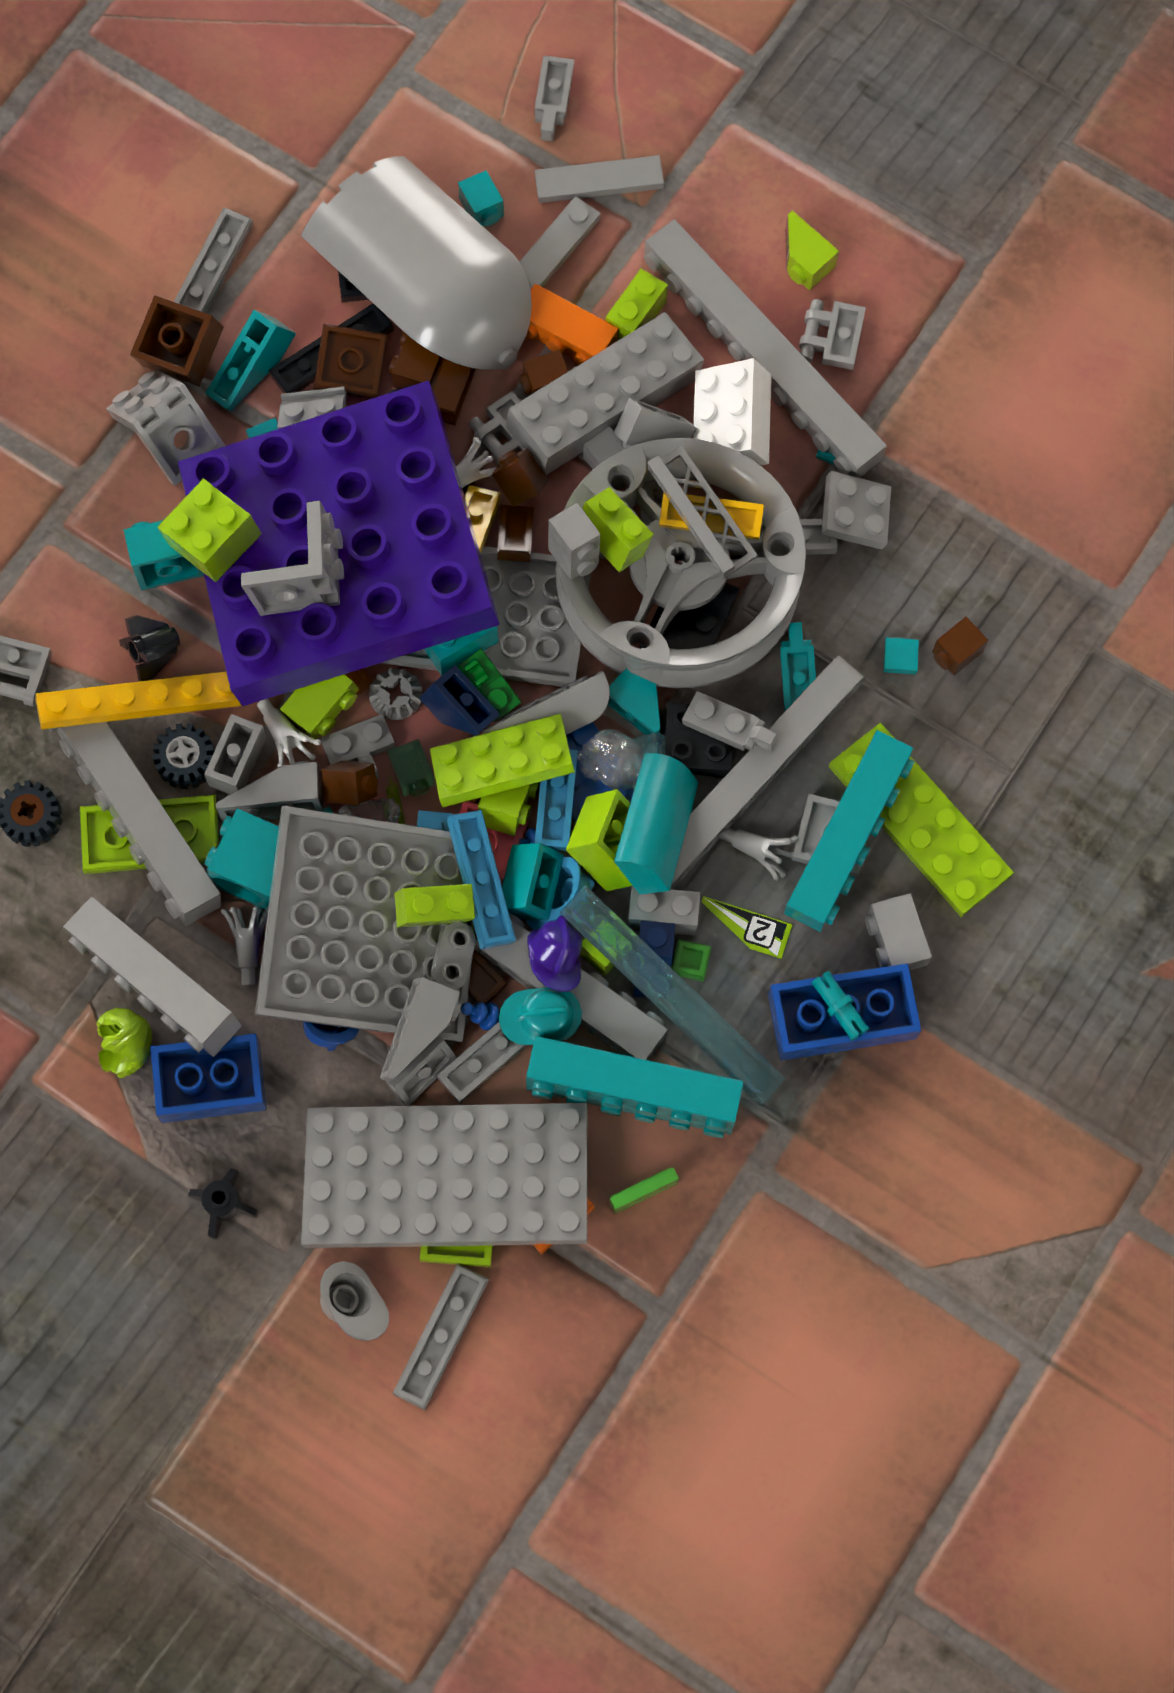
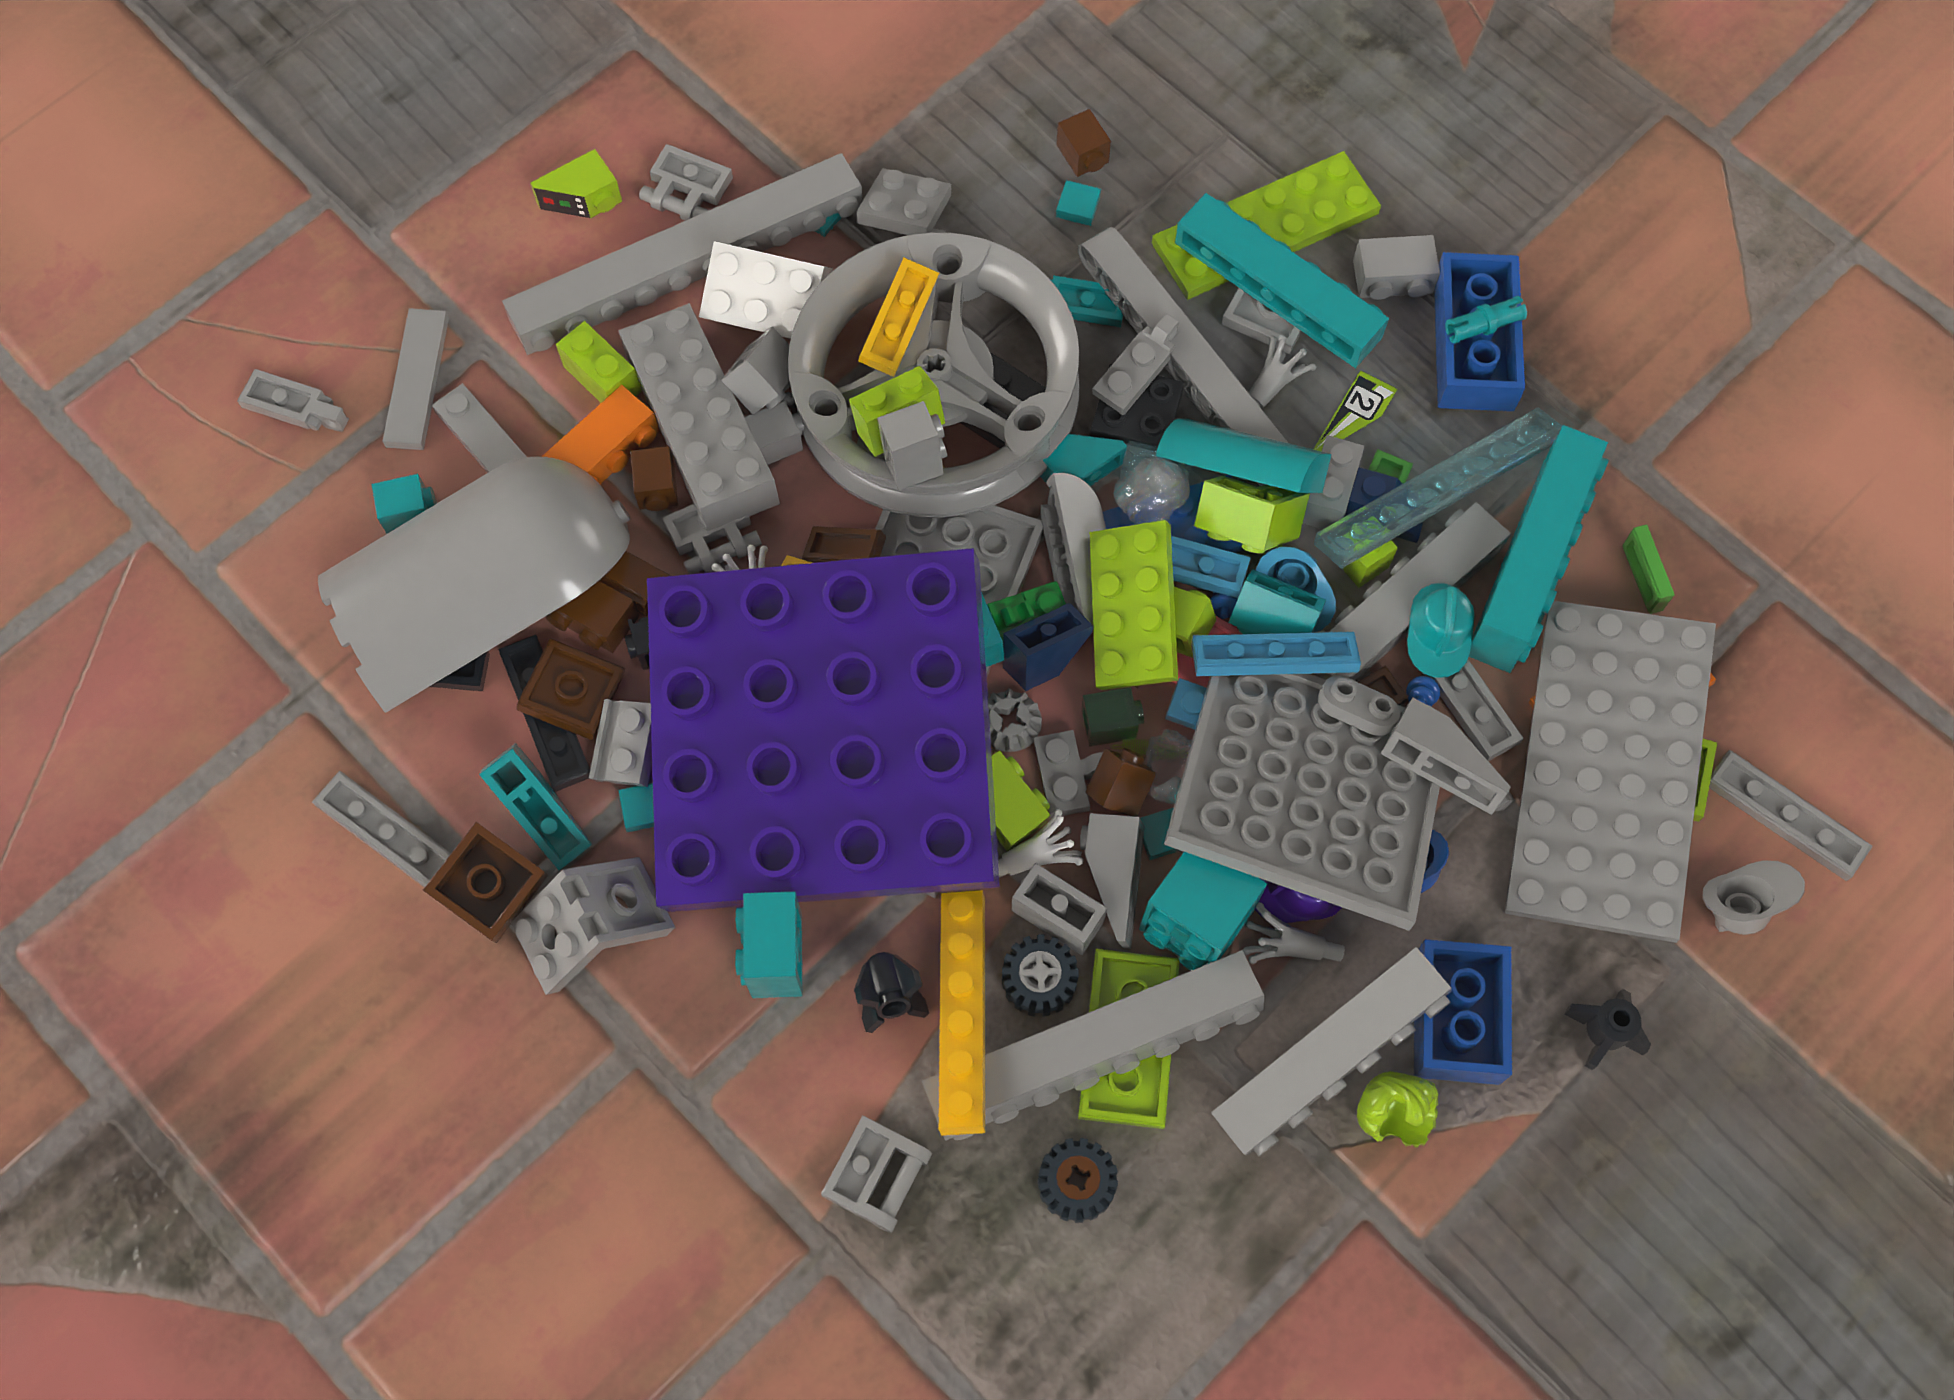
camera: 75 degrees left, 5 degrees down
lime brick [157,478,262,582] -> none
light grey bracket [241,500,344,616] -> none
lime brick [394,884,475,927] -> none
reddish brown brick [492,447,548,507] -> none
dark purple piece [527,915,582,992] -> none
light grey fence [647,445,757,579] -> none

